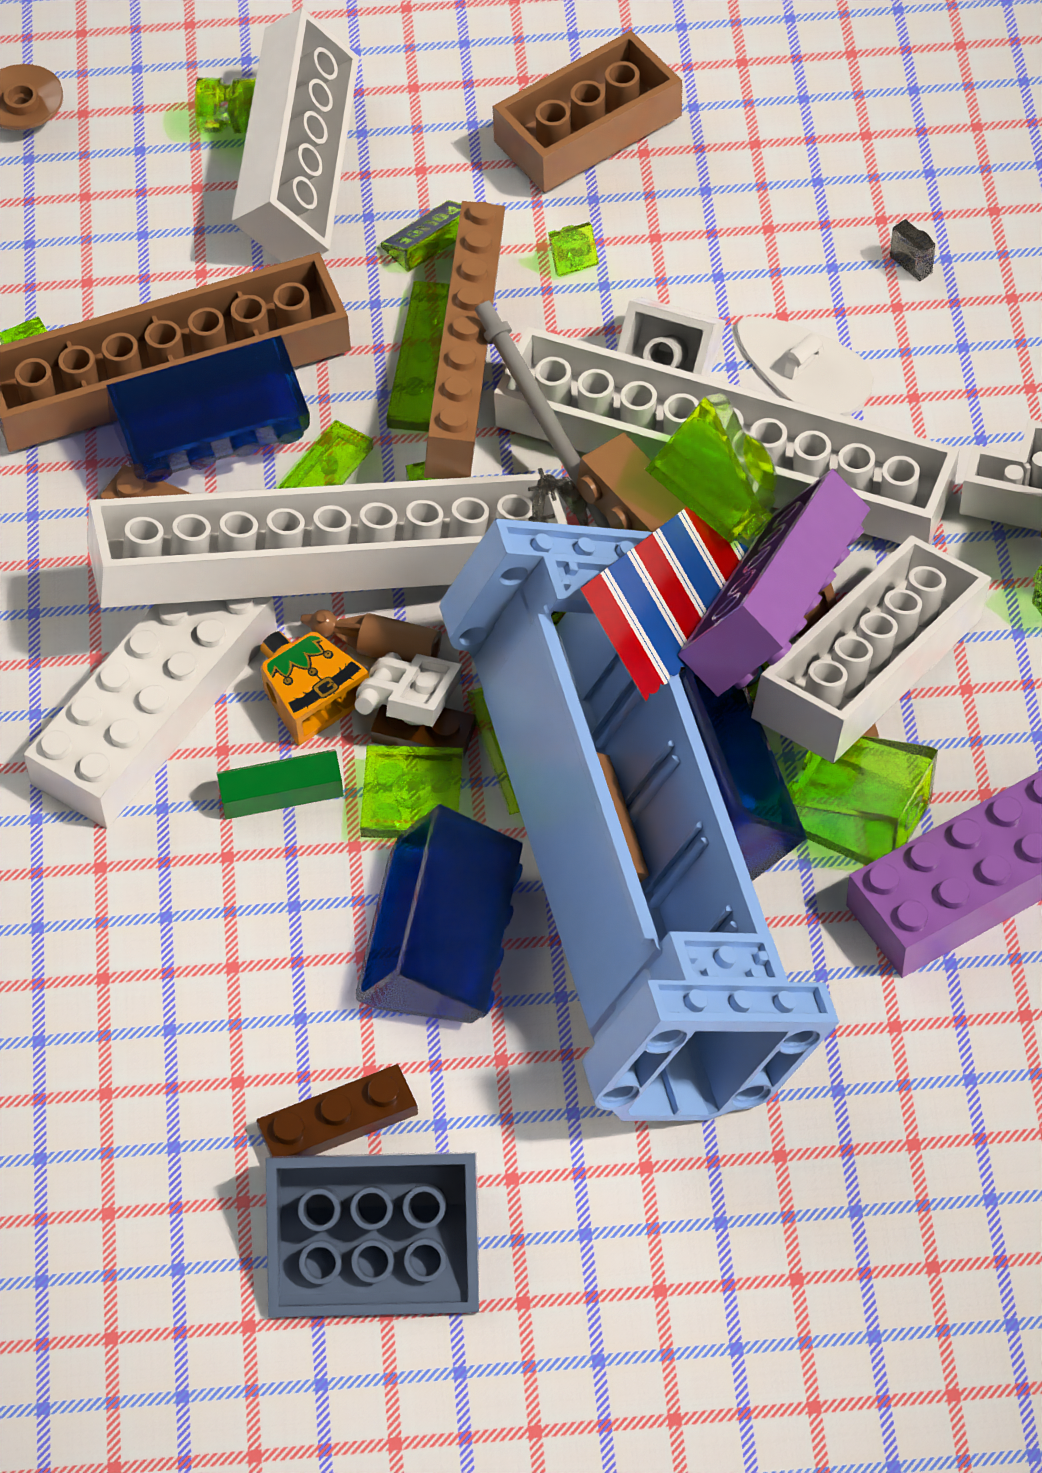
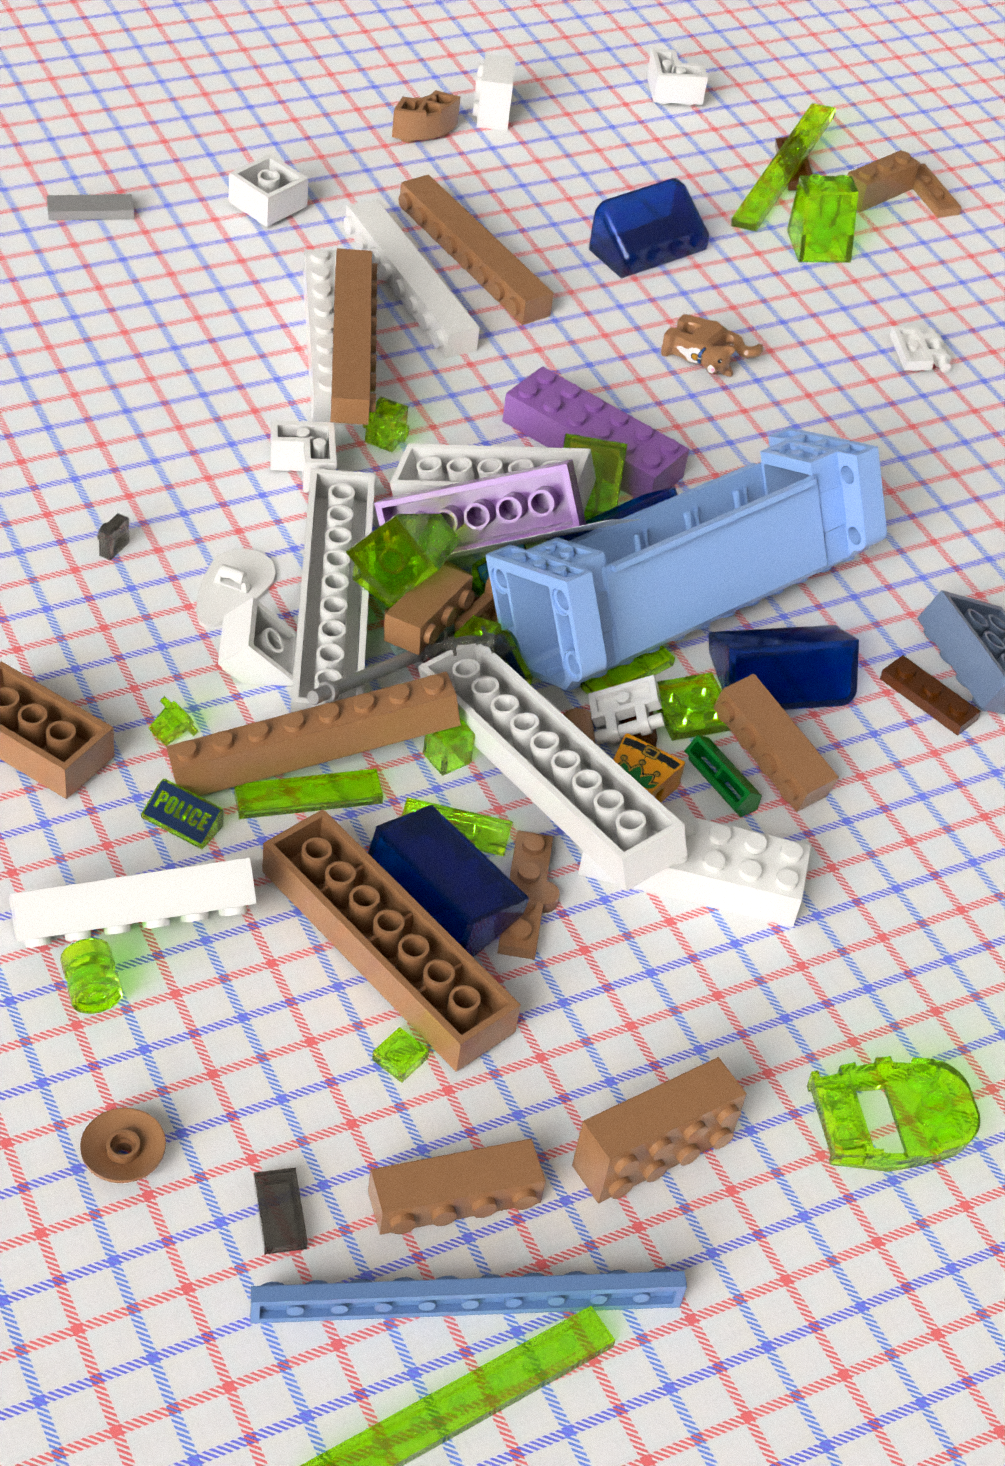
camera: 120 degrees left, 10 degrees down
none -> medium nougat brick [713,674,839,812]

